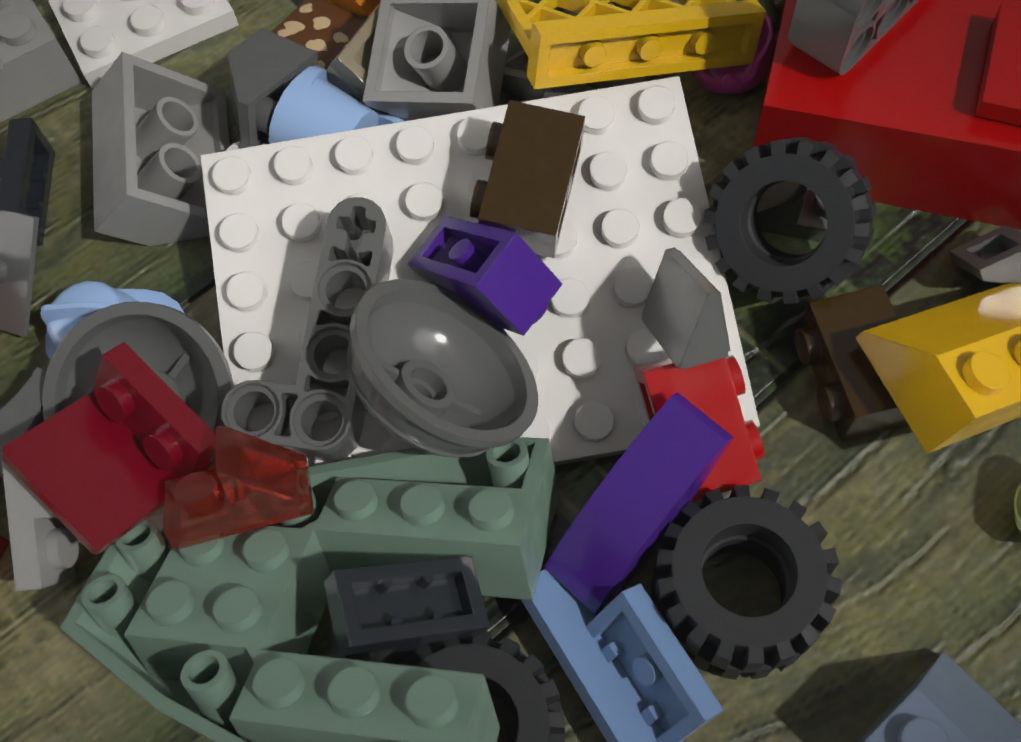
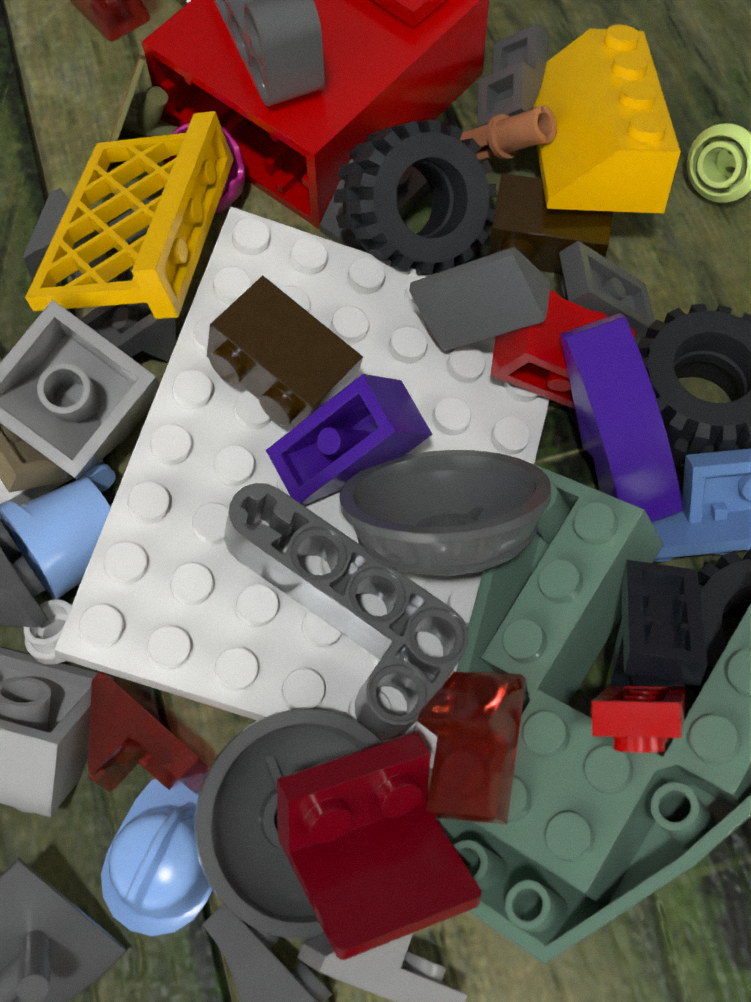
camera: 70 degrees left, 0 degrees up
none -> clear red slope [88,671,209,795]
none -> nougat axle [460,105,557,160]
none -> dark grey slope [559,241,655,339]
none -> red plate [592,685,686,753]

